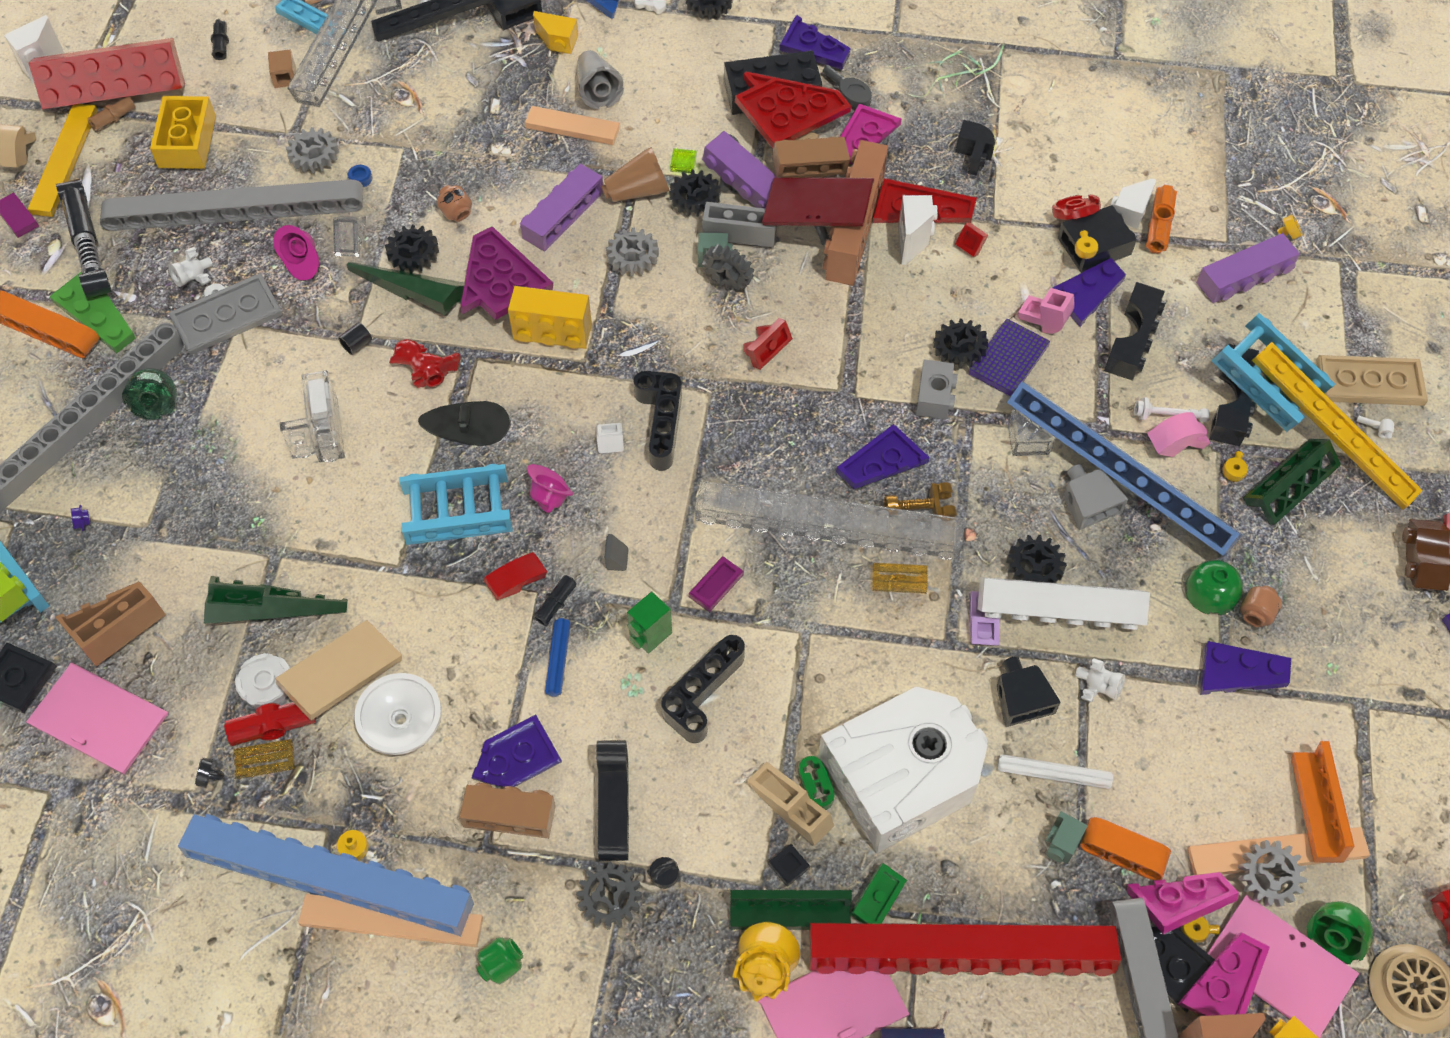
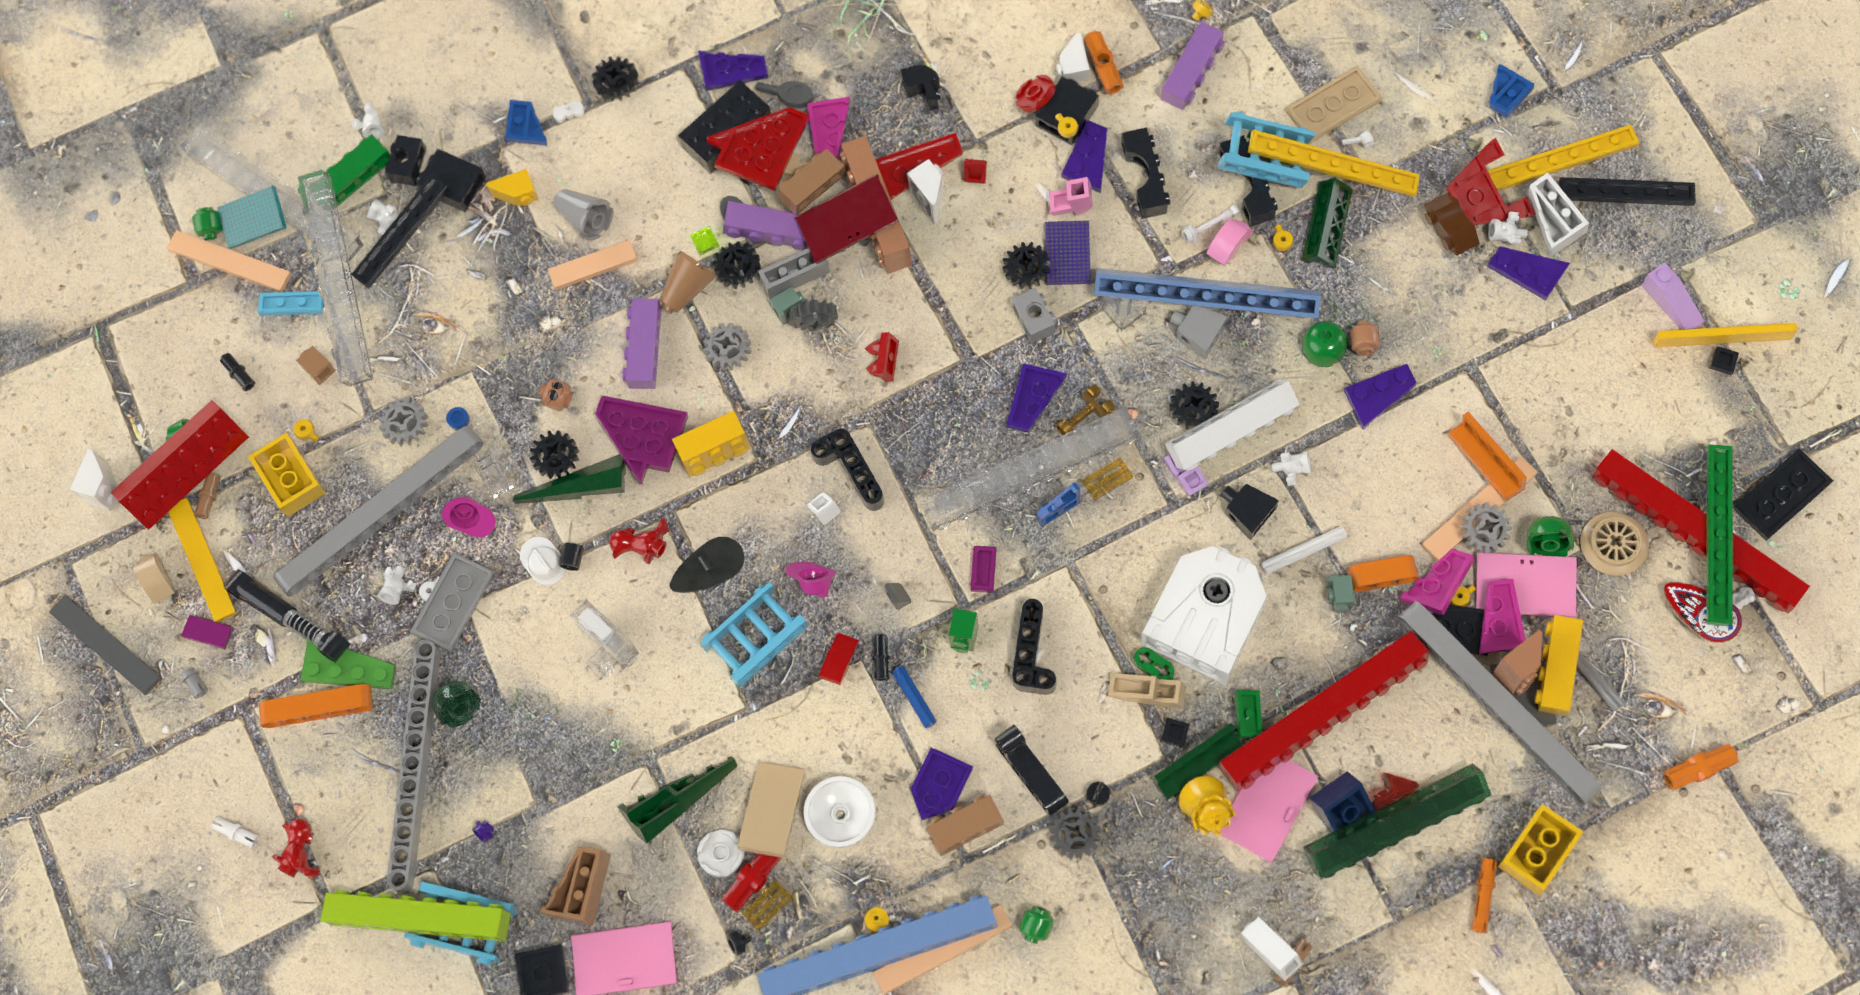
camera: 25 degrees left, 10 degrees up
none -> yellow piece [293,419,319,442]
none -> white piece [520,537,566,585]
none -> blue wing [1037,482,1080,527]

